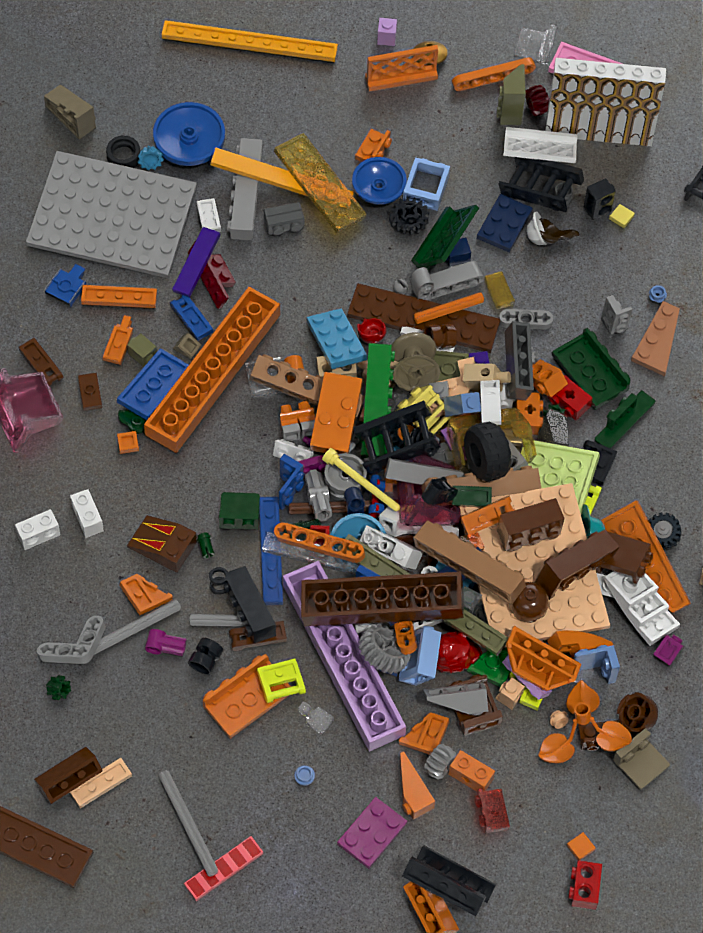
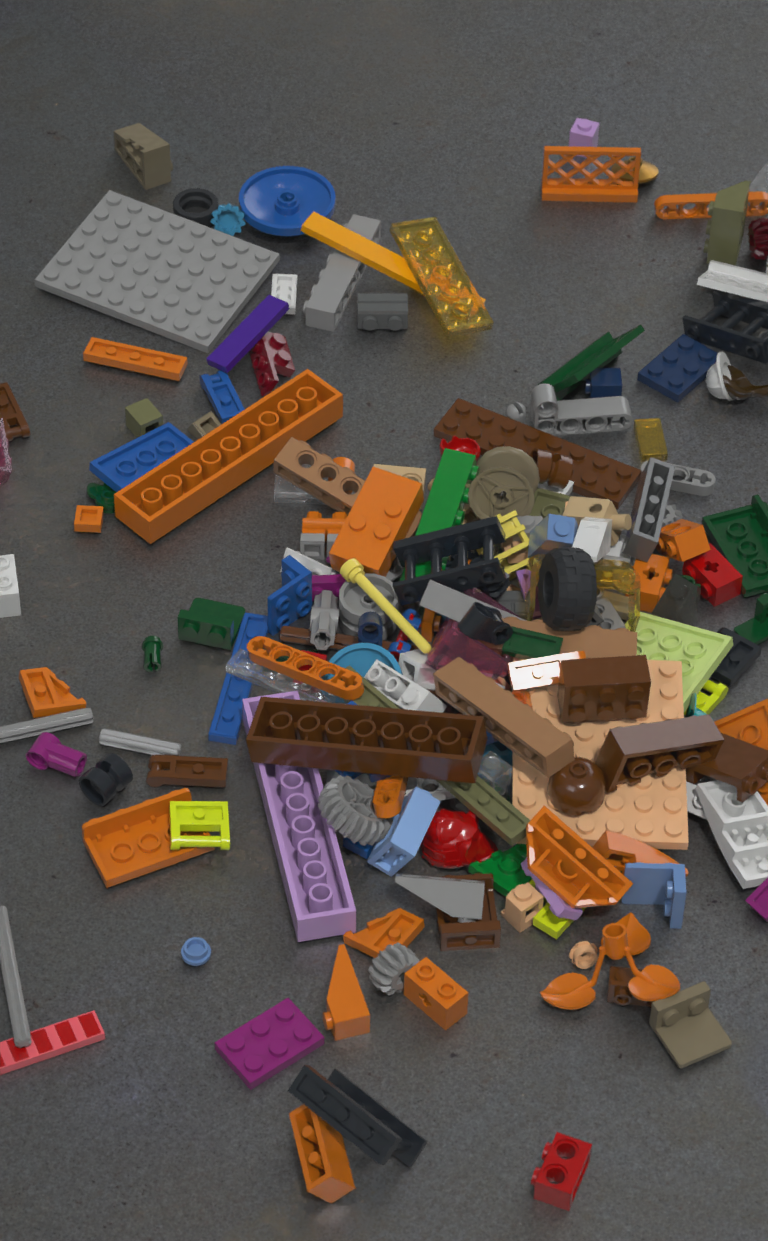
camera: 15 degrees right, 15 degrees down
blue piece [45,264,86,307] -> none
reddish brown plate [78,372,102,411] -> none
orange hinge [103,315,133,365] -> none
reddish brown slope [127,515,197,573] -> none
light orange plate [162,20,338,62] -> none
black hinge [209,566,276,644] -> none
clear plate [298,702,334,735] -> none
dark azure plate [307,308,367,369] -> none
blue dish [352,157,407,204] -> none
orange bracket [355,129,392,162] -> none
black gear [390,197,429,235] -> none
light blue window [403,157,450,211] -> none
orange axle [414,292,484,324] -> none
clear red bracket [474,788,510,834] -> none
orange tile [566,832,596,861] -> none
reddish brown cylinder [617,692,658,733] -> none

